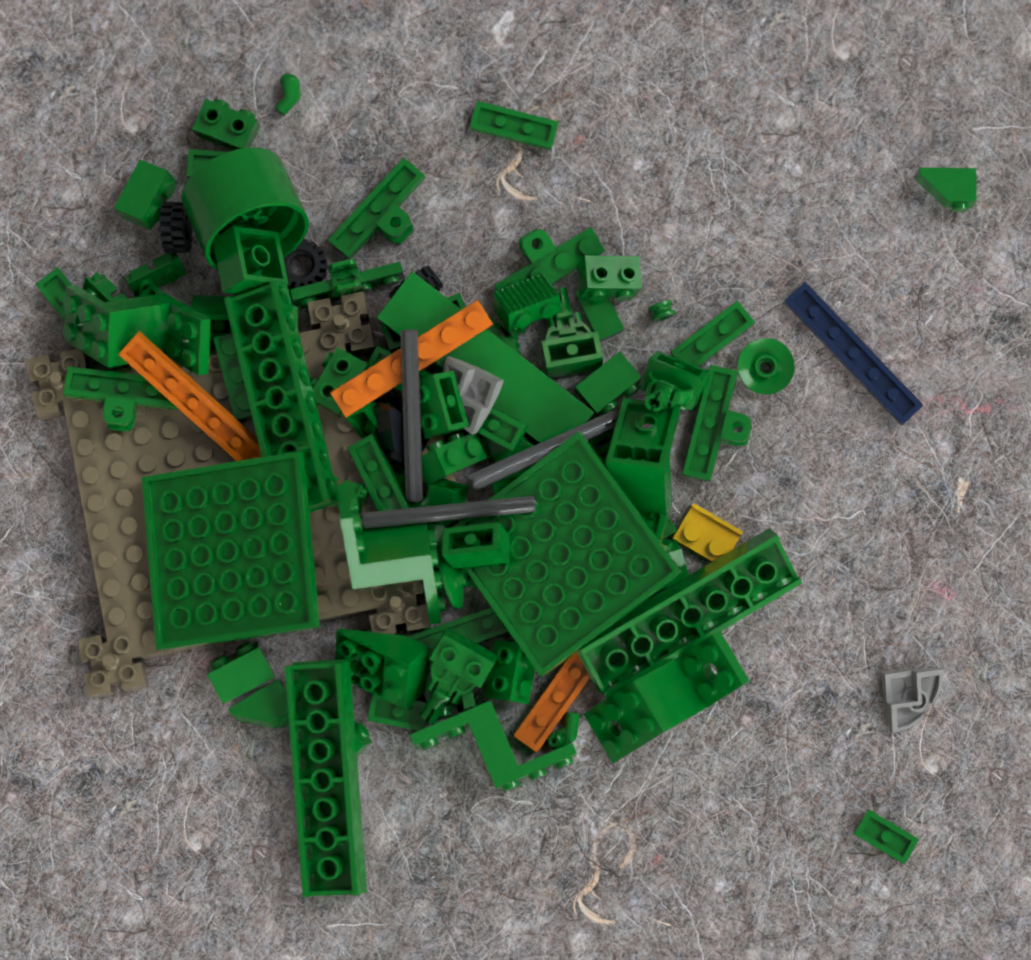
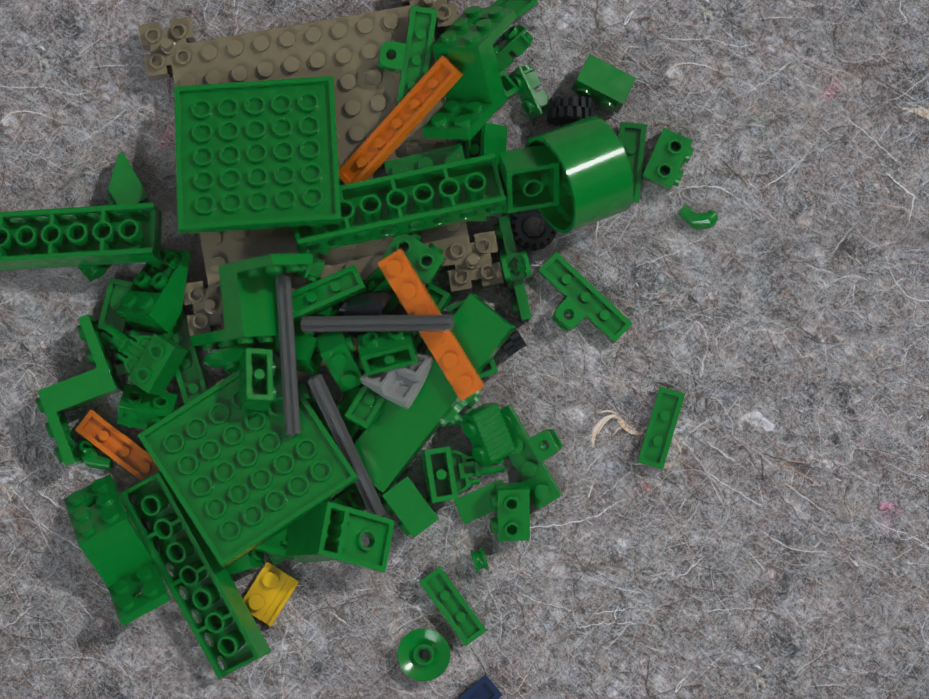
camera: 90 degrees right, 5 degrees up
green brick [206,641,275,704] -> none
green brick [639,351,710,412] -> none
green plate [683,365,752,482] -> none

